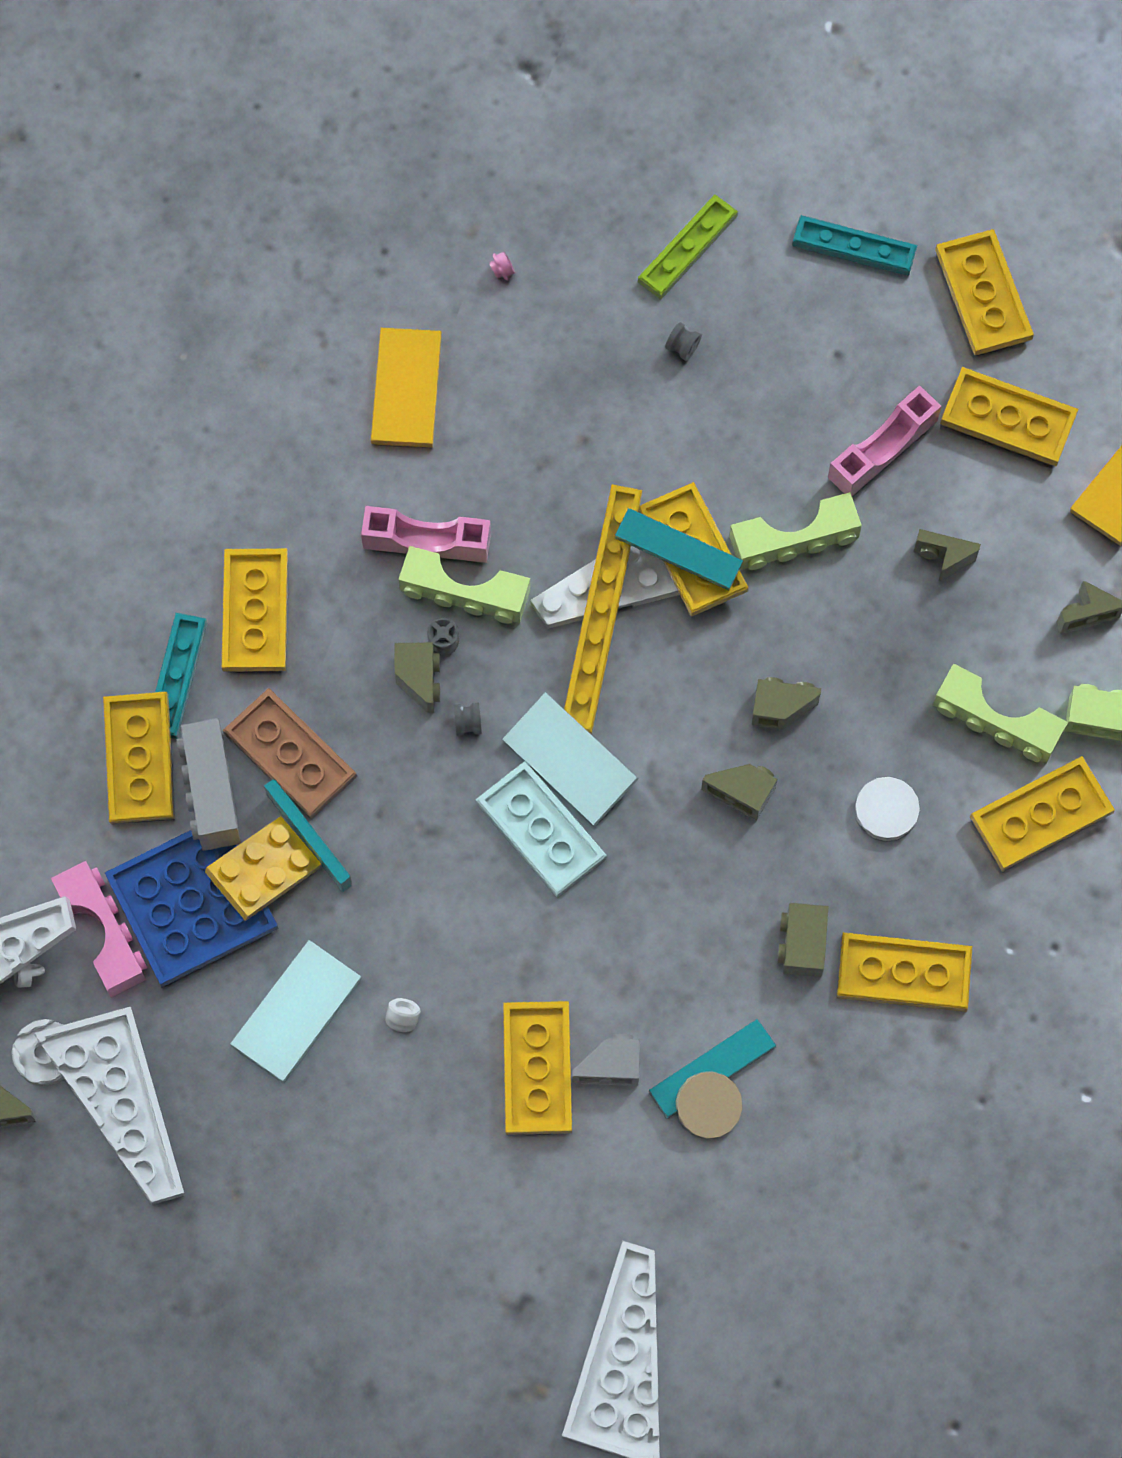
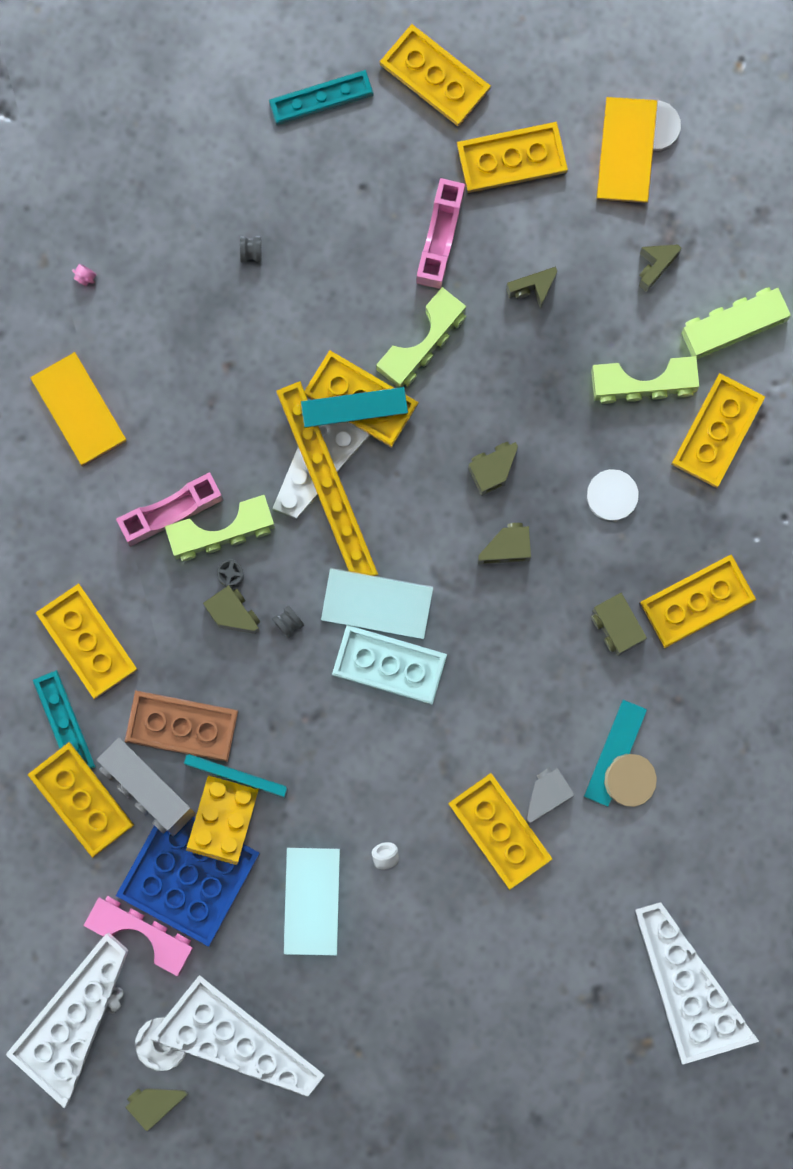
camera: 35 degrees left, 10 degrees up
lime tile [638,194,738,300] -> none

